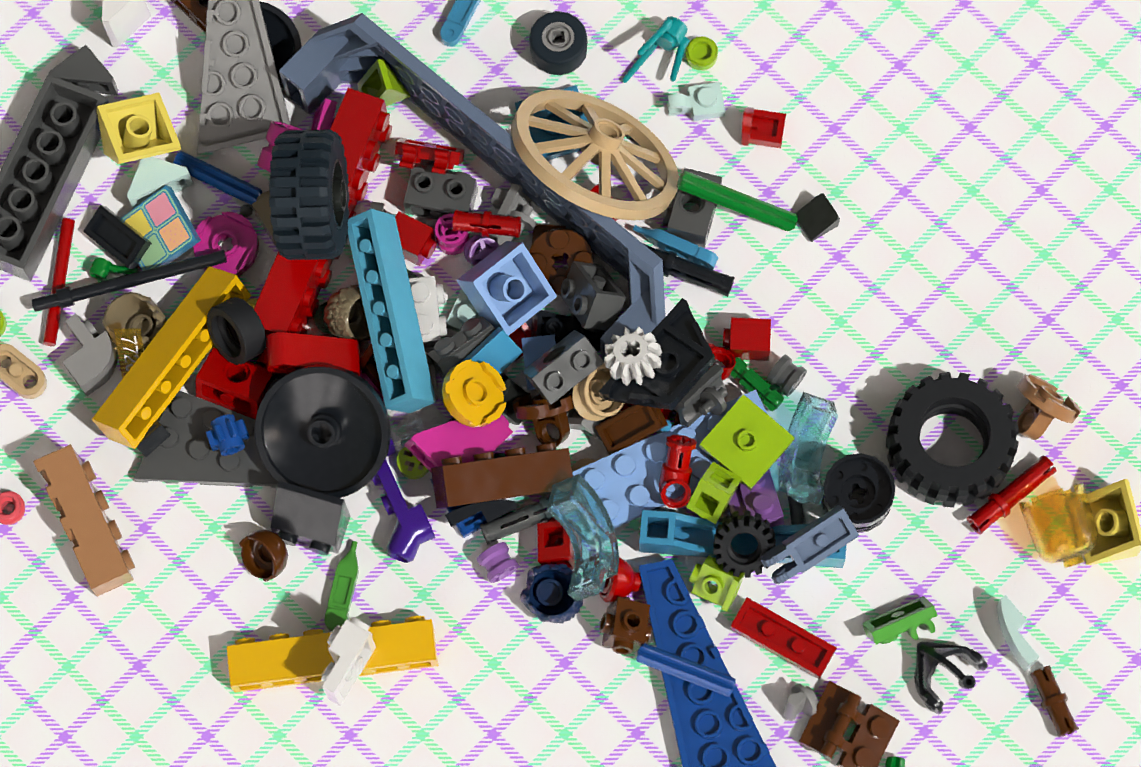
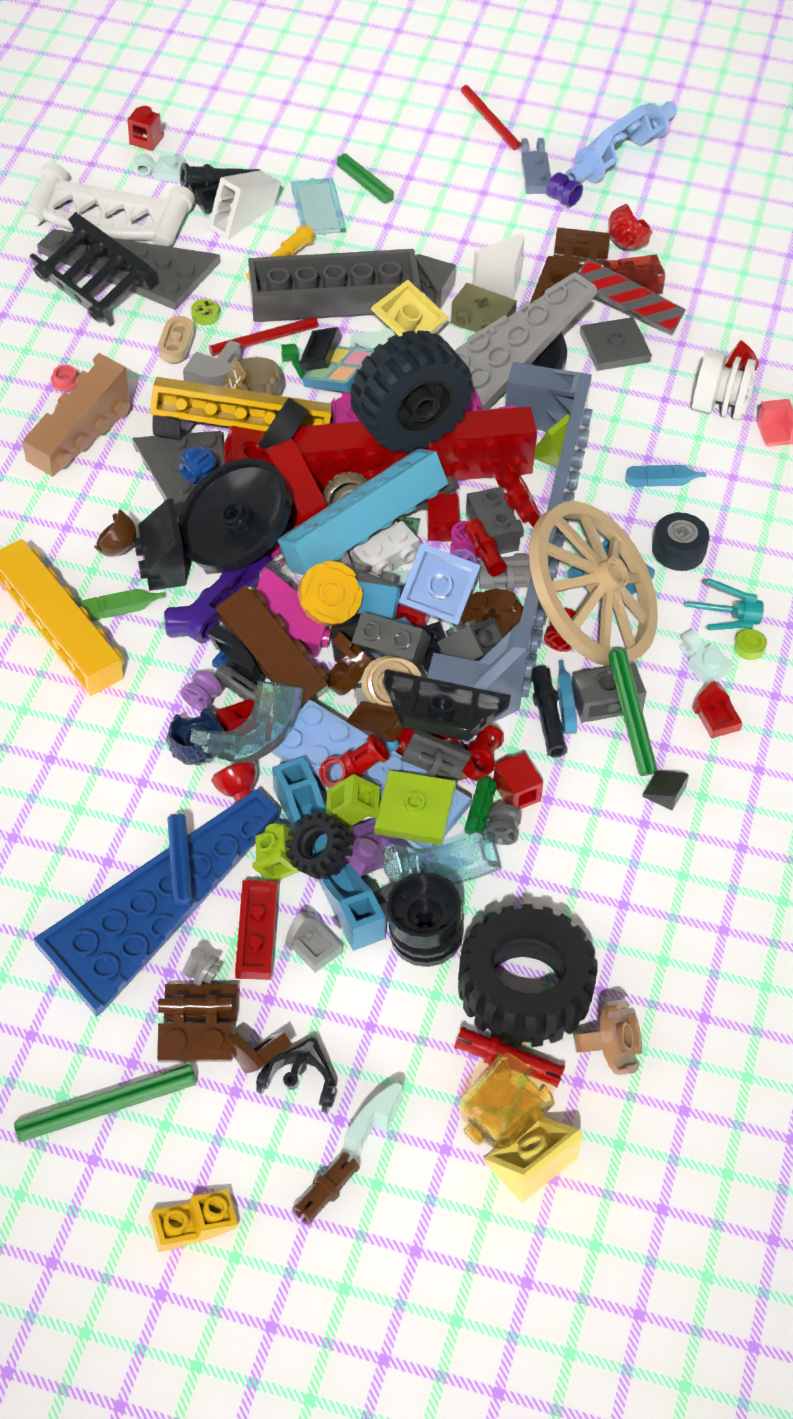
camera: 55 degrees right, 20 degrees down
black bar [31,250,228,312] -> none
white plate [321,617,376,707] -> none
reddish brown brick [599,597,652,655] -> none
white gear [604,327,662,386] -> none
sand blue hinge [761,505,860,584] -> none
bright green plate [862,596,938,644] -> none
none -> reddish brown tile [227,1032,292,1073]
none -> light grey tile [285,912,342,973]
none -> olive brick [450,282,517,333]

